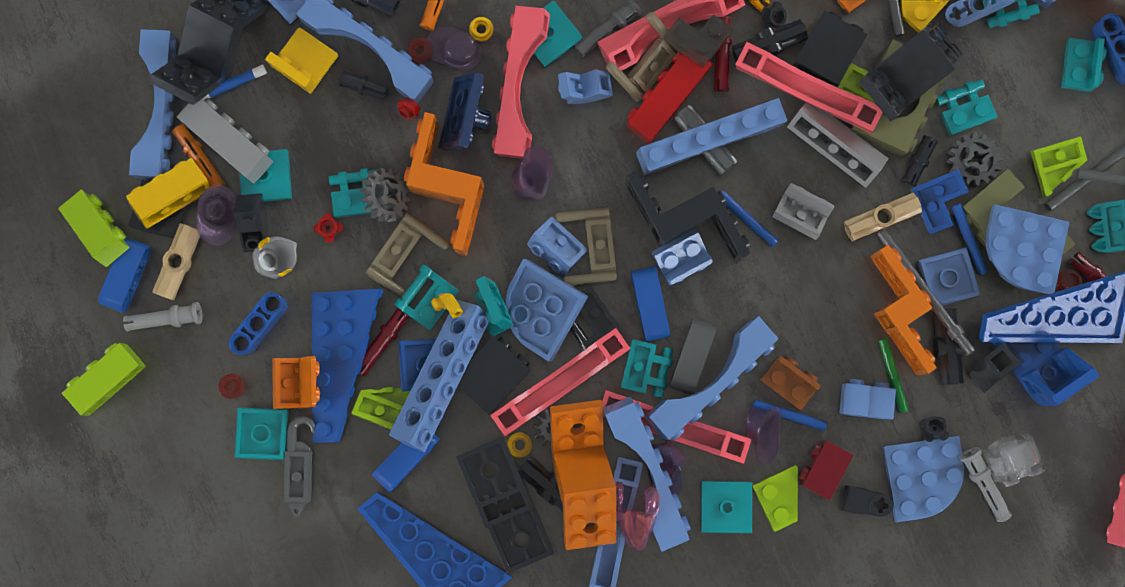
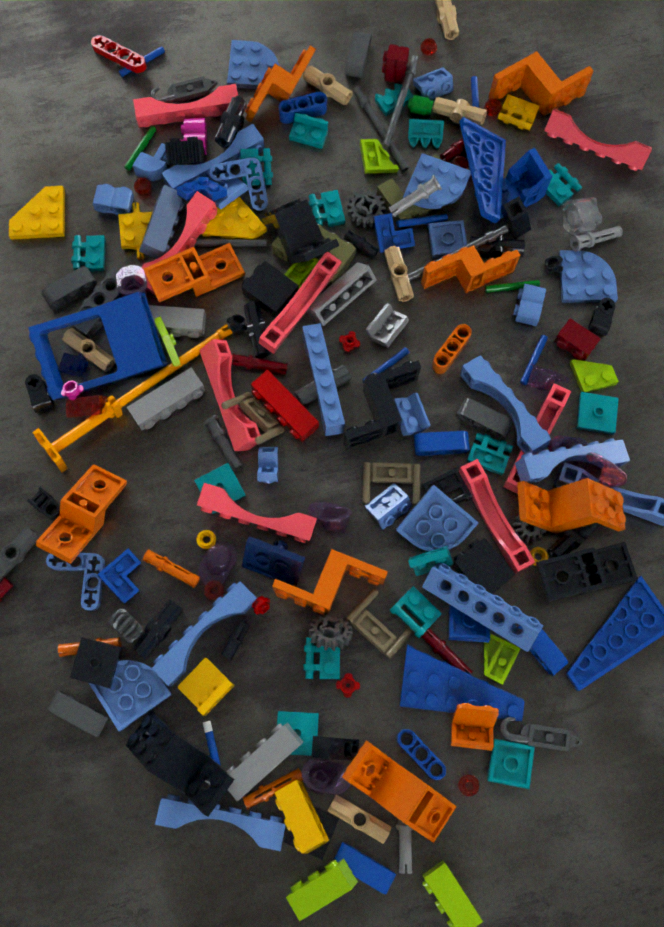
camera: 90 degrees left, 10 degrees down
light grey hair [253,236,297,279] -> none
yellow arm [431,293,463,318] -> none
clear smoke plate [663,15,733,68] -> none
dark orange bracket [759,355,821,411] -> none
none -> red plate [339,331,360,352]
none -> orange bracket [342,740,457,843]
none -> light grey pin [389,175,442,217]
none -> orange beam [432,324,472,374]
none -> teal plate [546,163,582,207]

